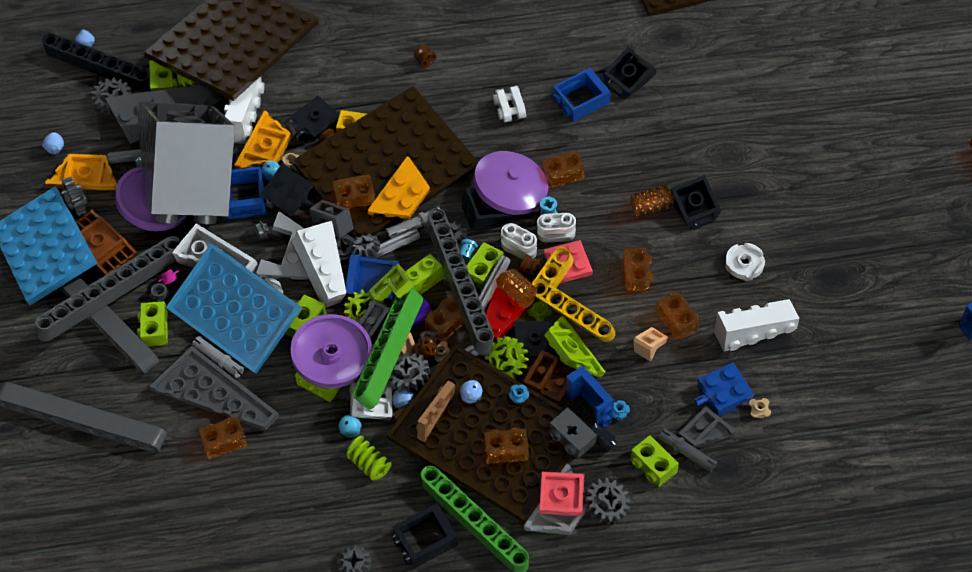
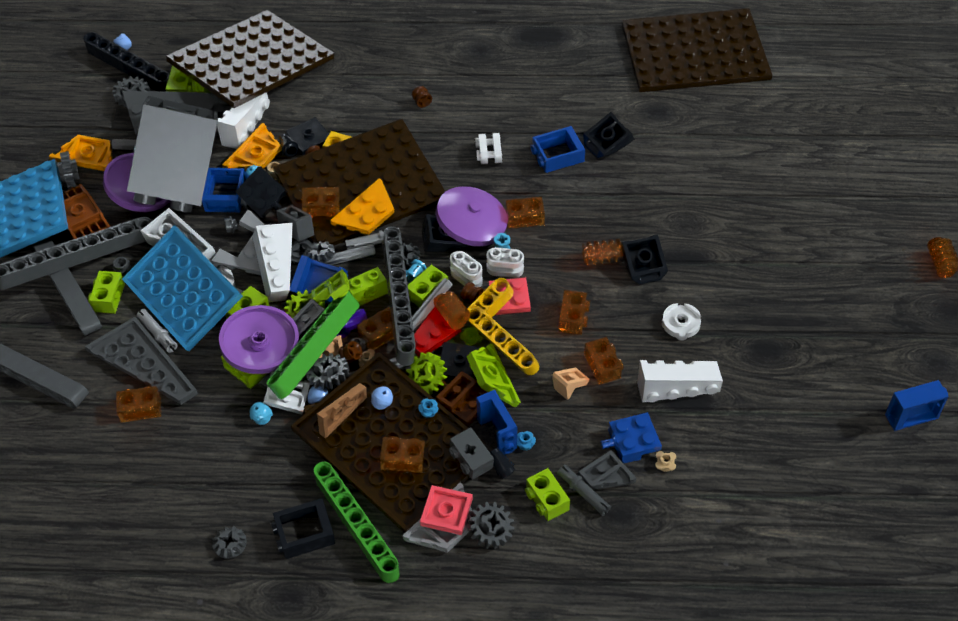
camera: 10 degrees right, 5 degrees down
light blue piece [42,132,64,155] -> none
dark pink plate [158,269,179,285] -> none
lime piece [346,436,391,481] -> none

